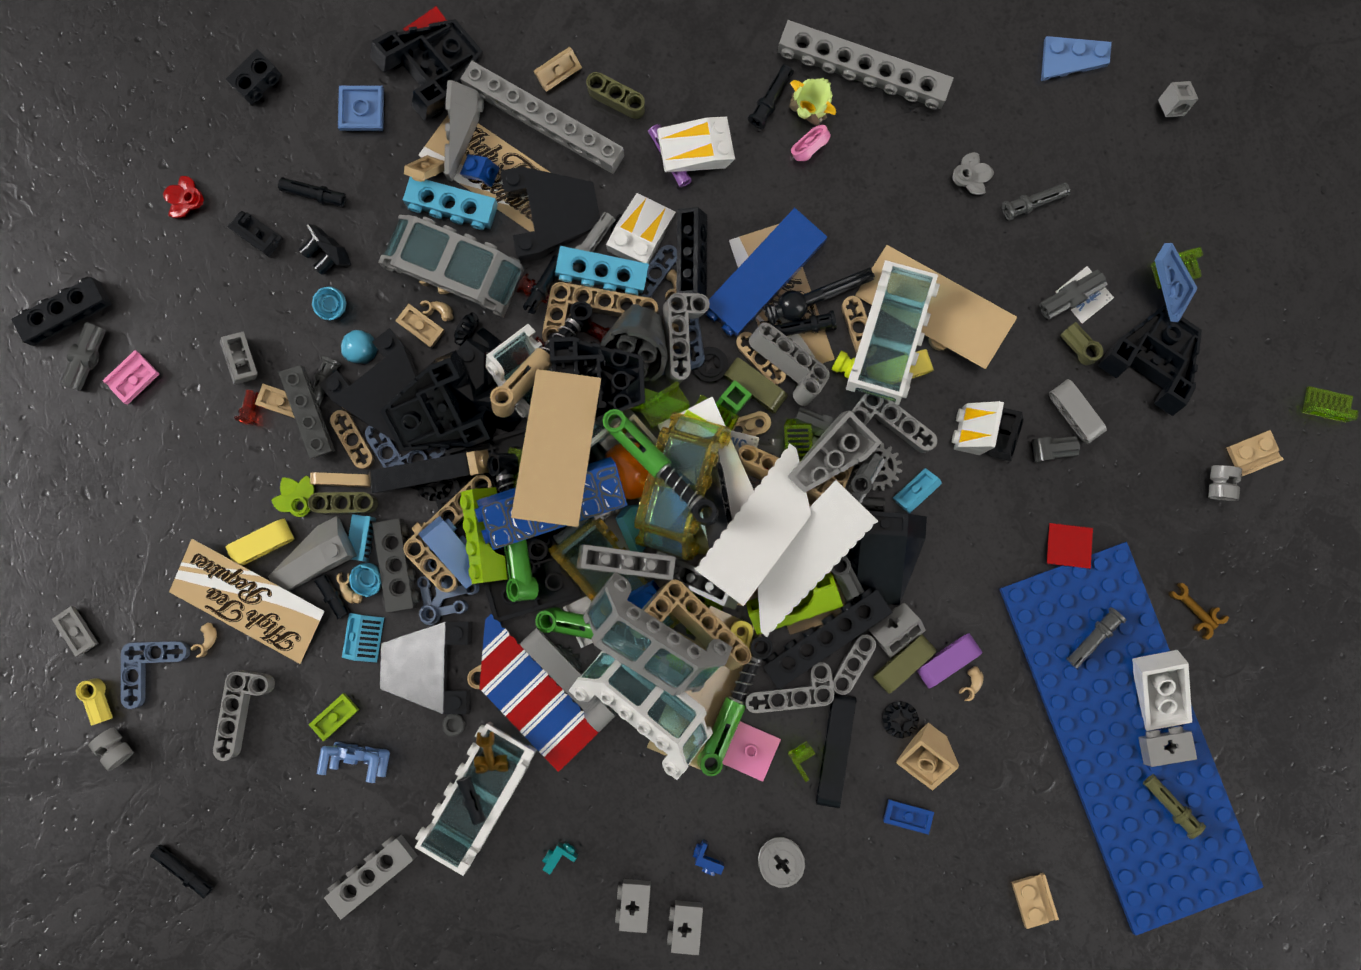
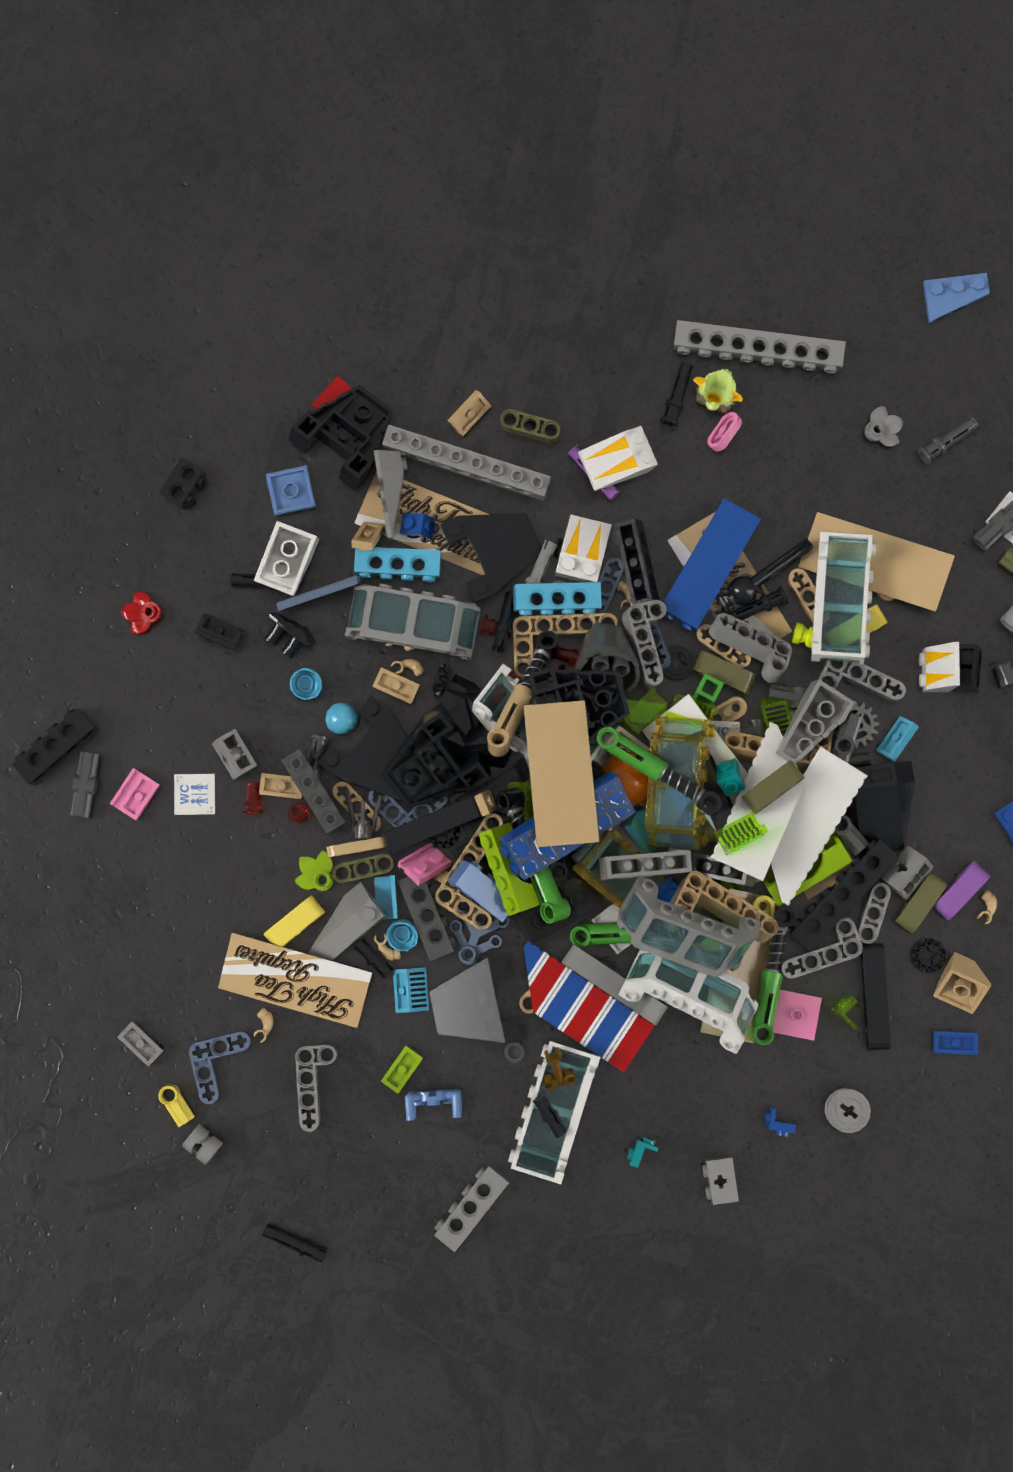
camera: 10 degrees left, 0 degrees up
light grey brick [667,900,703,955] -> none
none -> white sticker [174,774,215,815]
none -> white slope [254,521,319,596]
none -> sand blue tile [276,575,362,611]
none -> clear red pin [288,802,309,824]
none -> dark grey plant [345,789,382,838]
none -> bright pink plate [398,842,451,886]
none -> clear neon green panel [714,812,768,856]
none -> teal bracket [716,758,746,796]
none -> olive beam [742,760,805,815]

